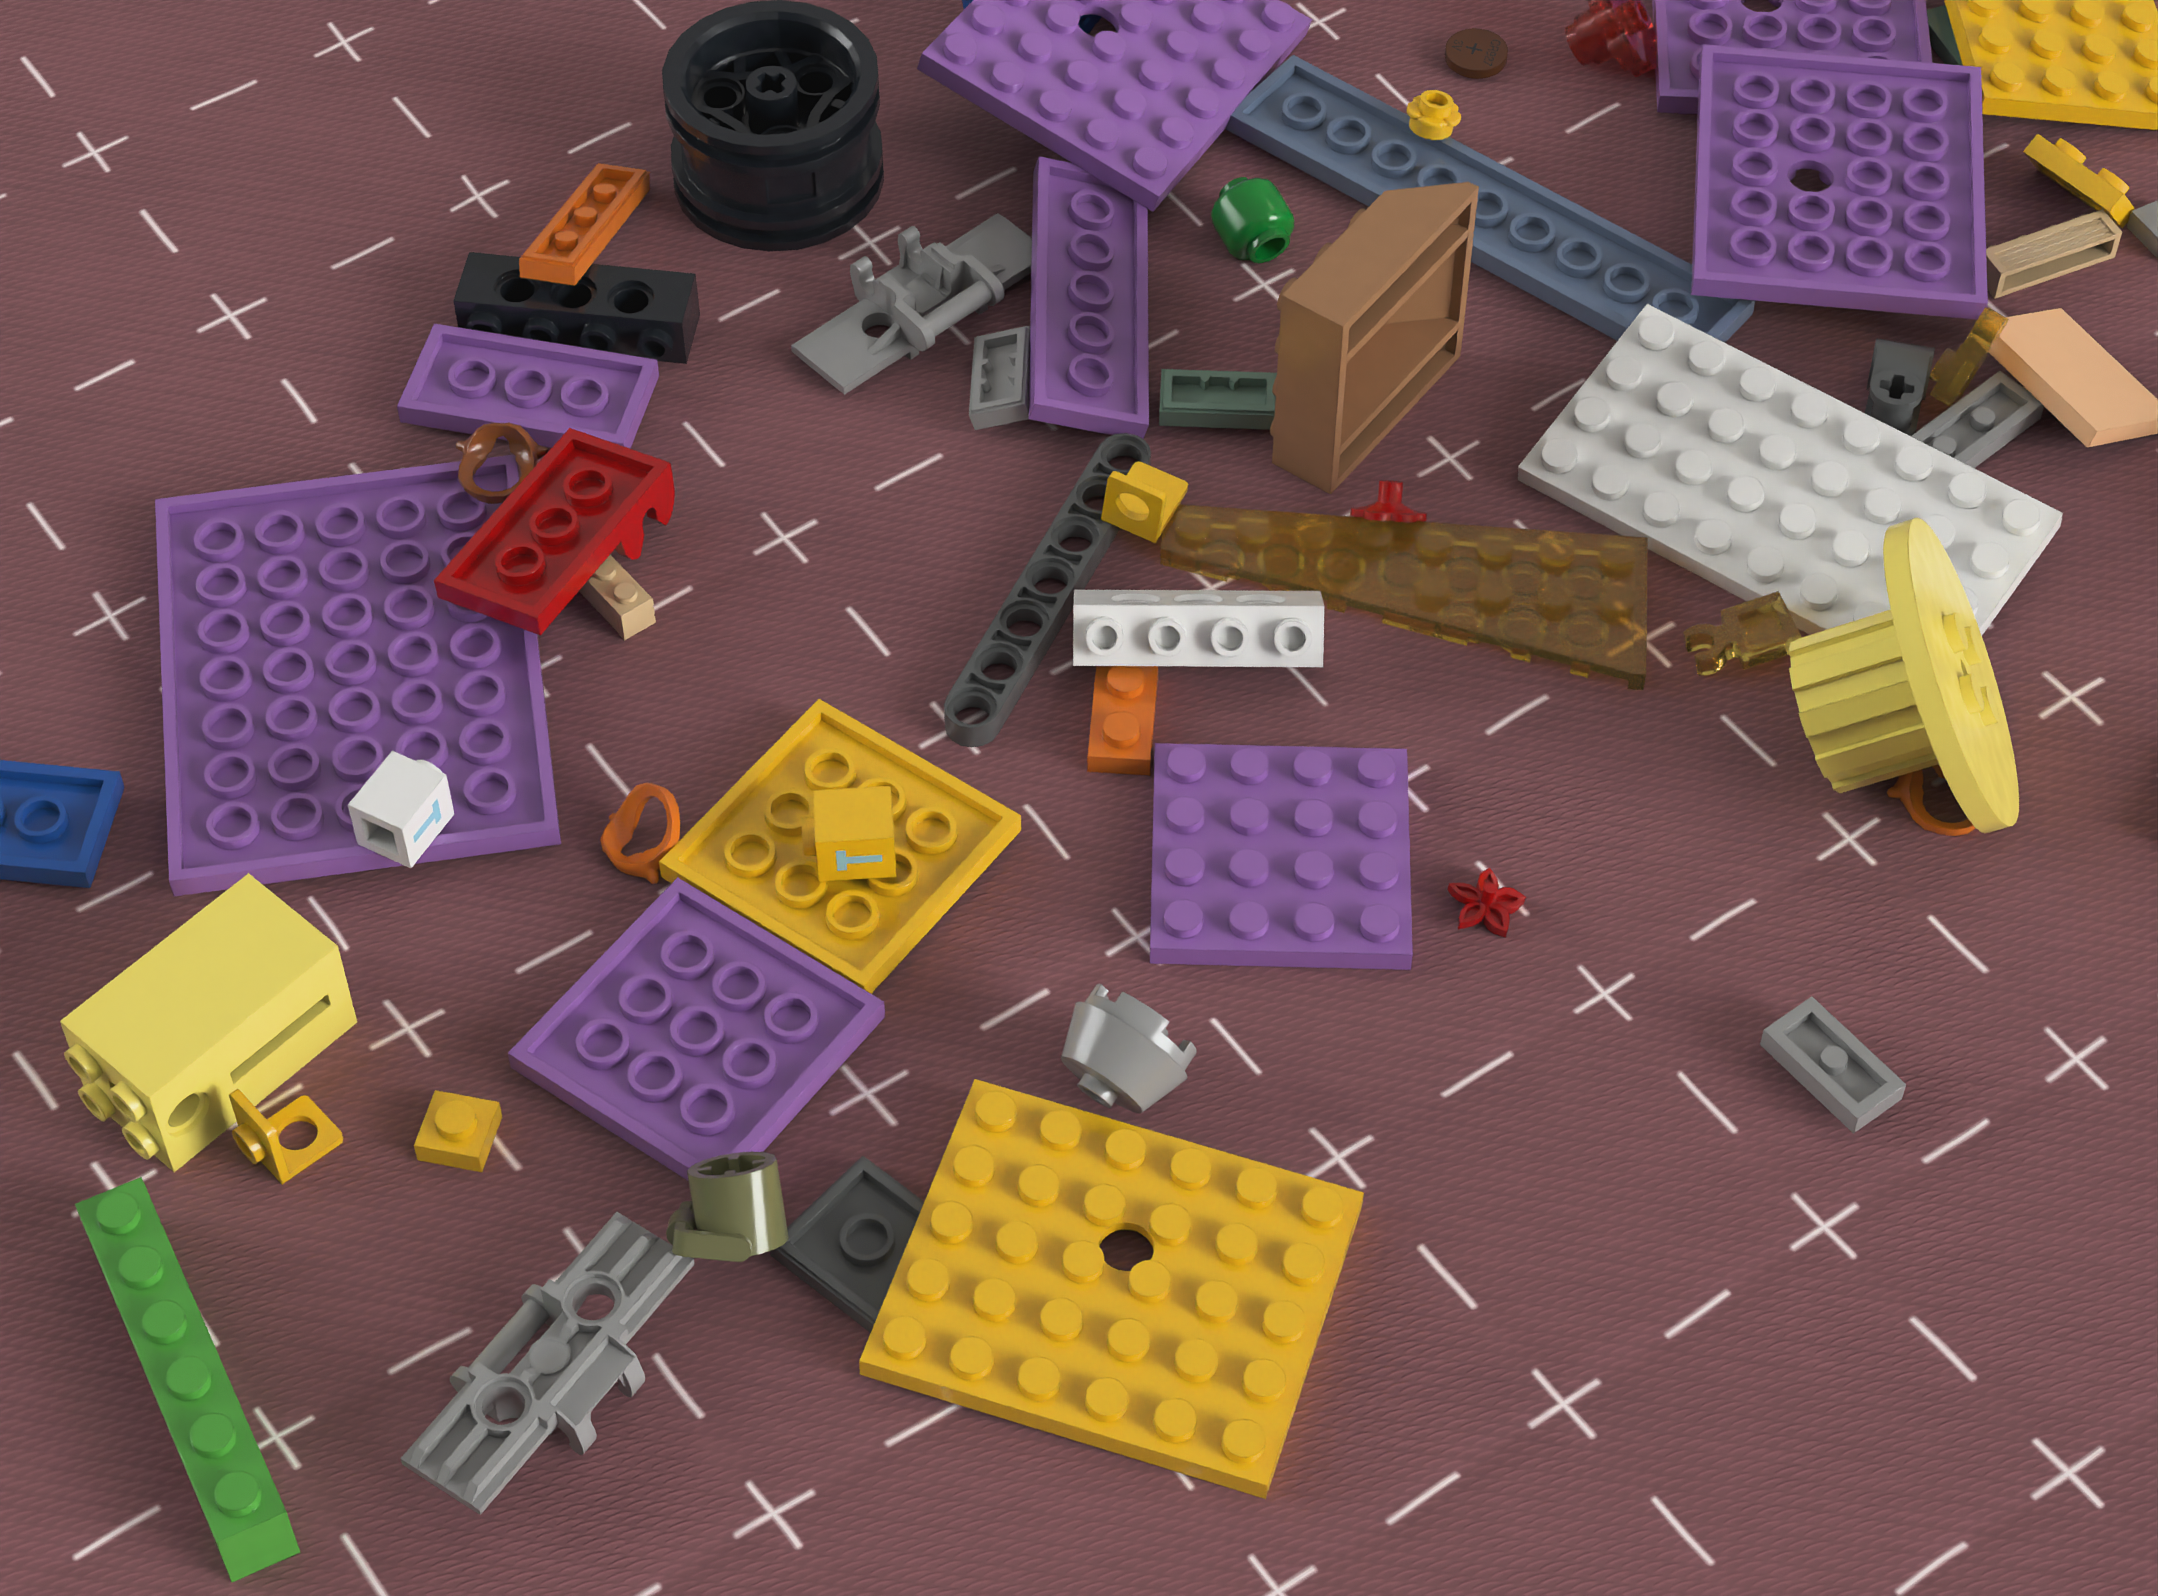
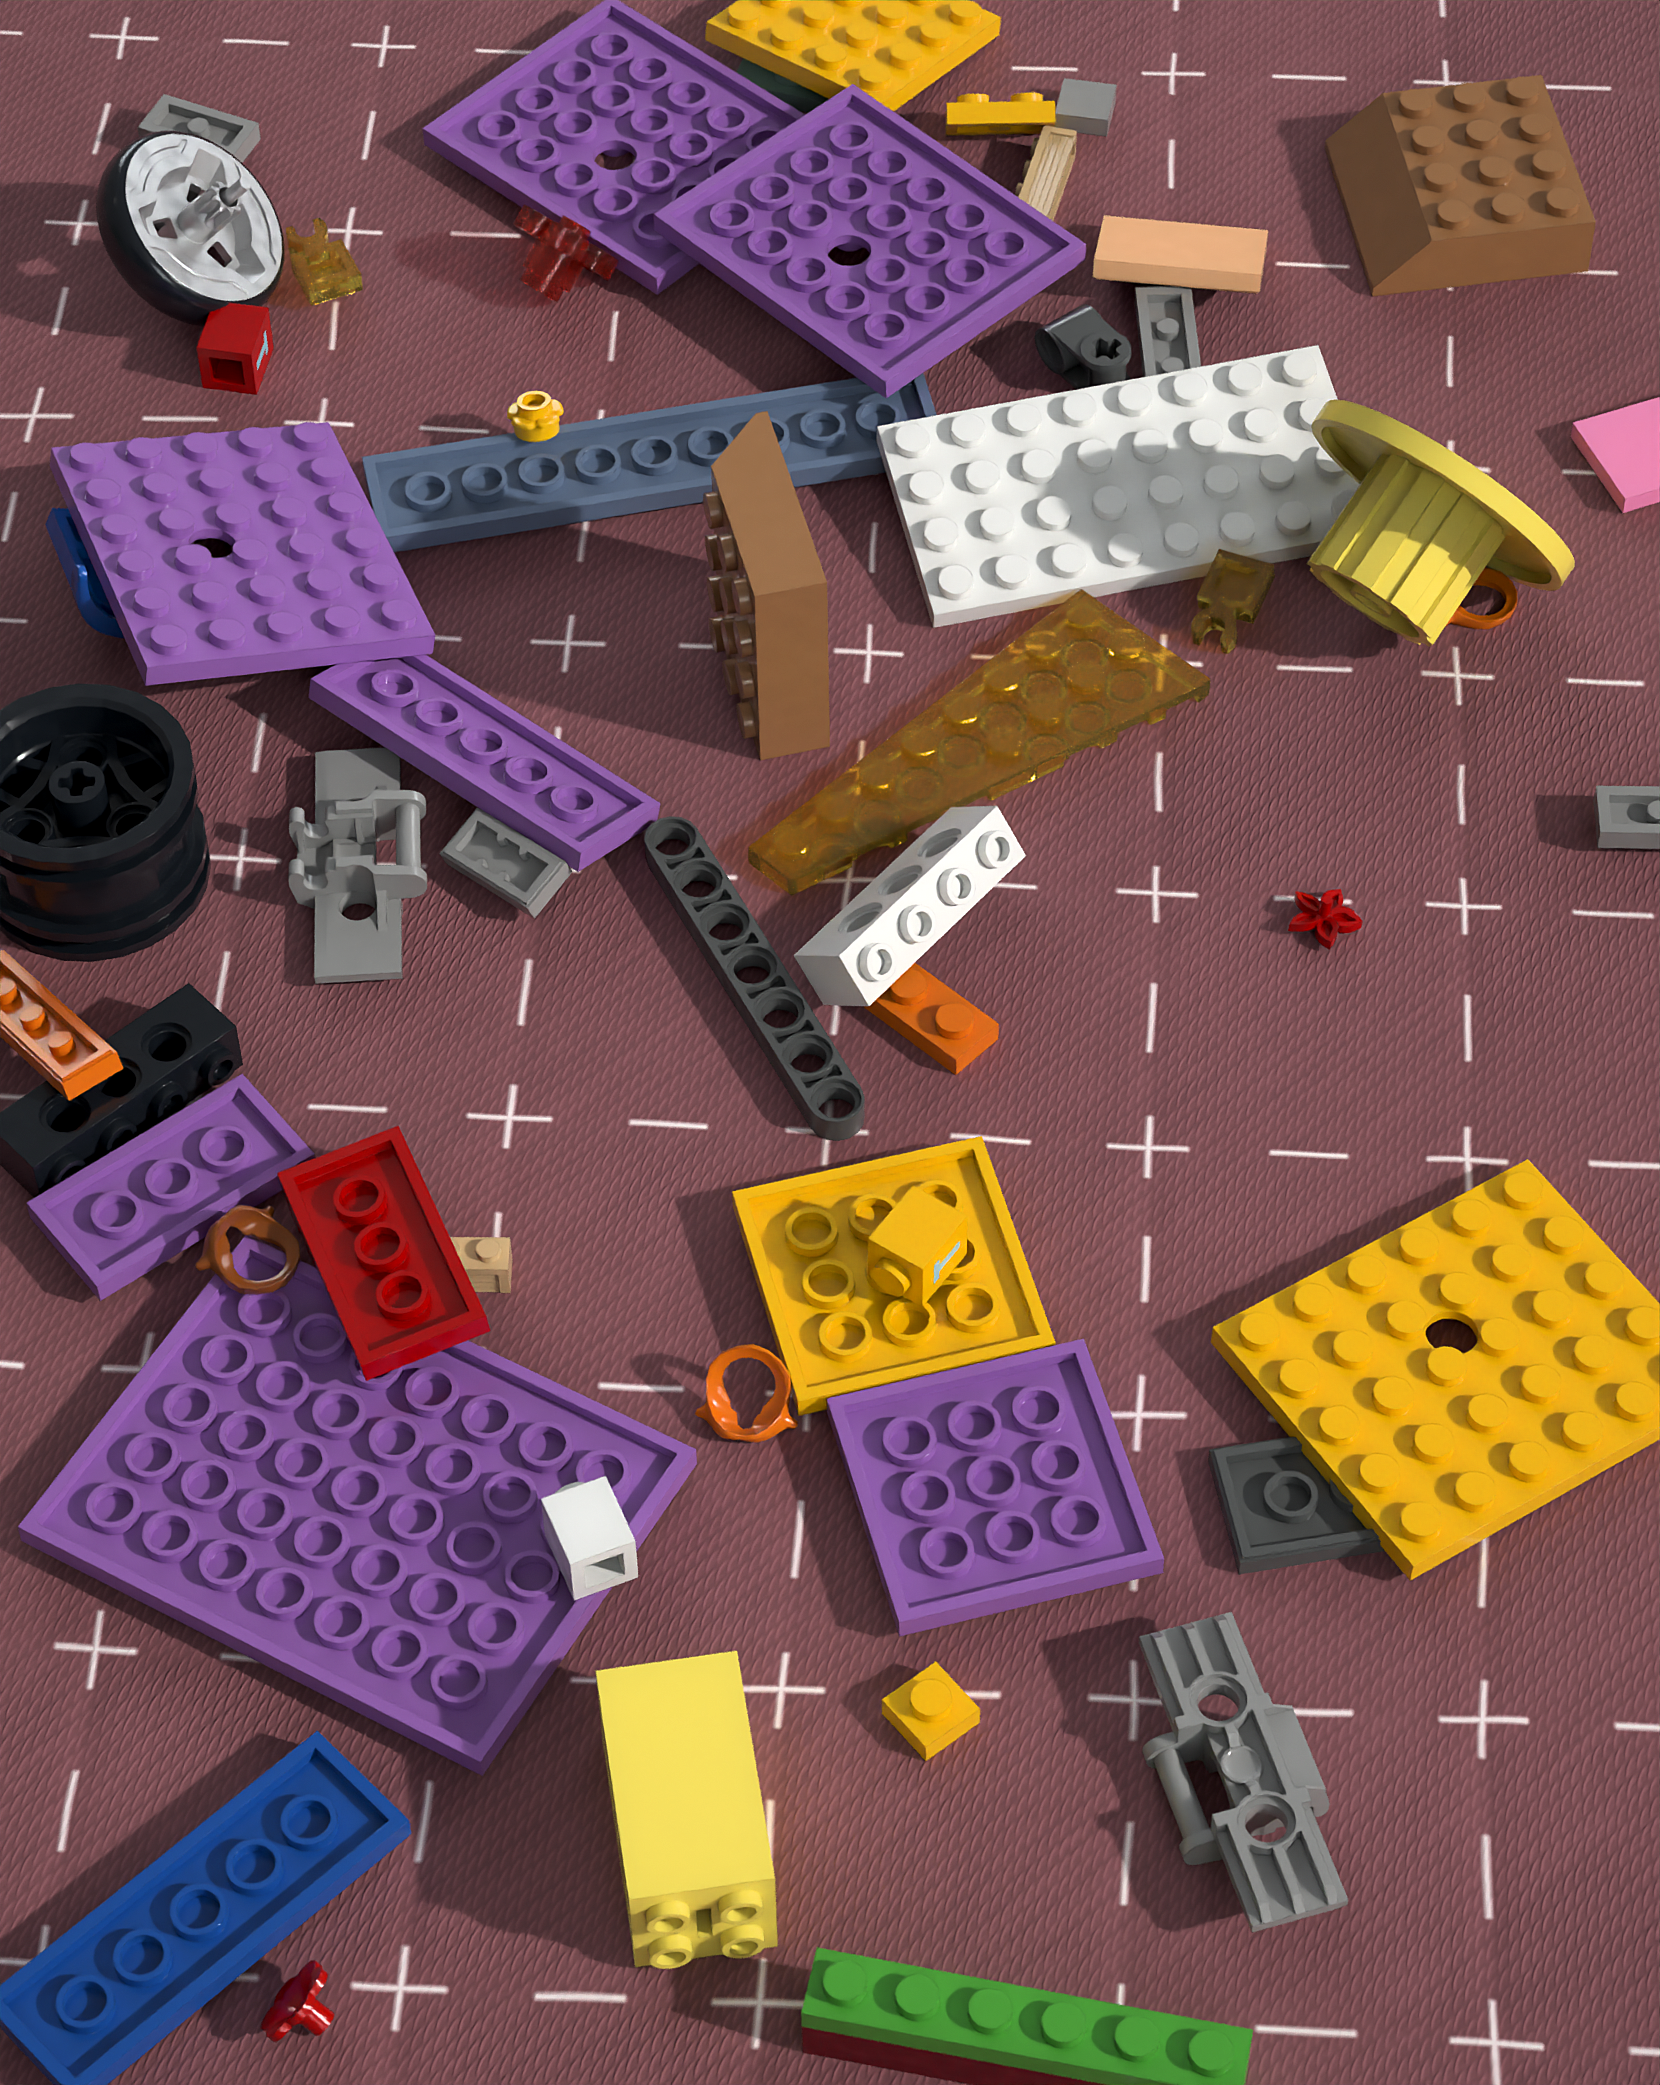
camera: 50 degrees left, 0 degrees up
yellow bracket [229,1088,343,1185] -> none
olive piece [666,1151,789,1262] -> none
light grey cone [1061,984,1197,1114] -> none
yellow bracket [1101,461,1188,543] -> none
medium lavender plate [1150,743,1413,970] -> none
sand green plate [1159,369,1277,430] -> none
green head [1211,177,1295,264] -> none
red plant [1350,480,1427,523] -> none
reddish brown piece [1445,28,1508,79] -> none
clear yellow plate [1929,307,2009,407] -> none

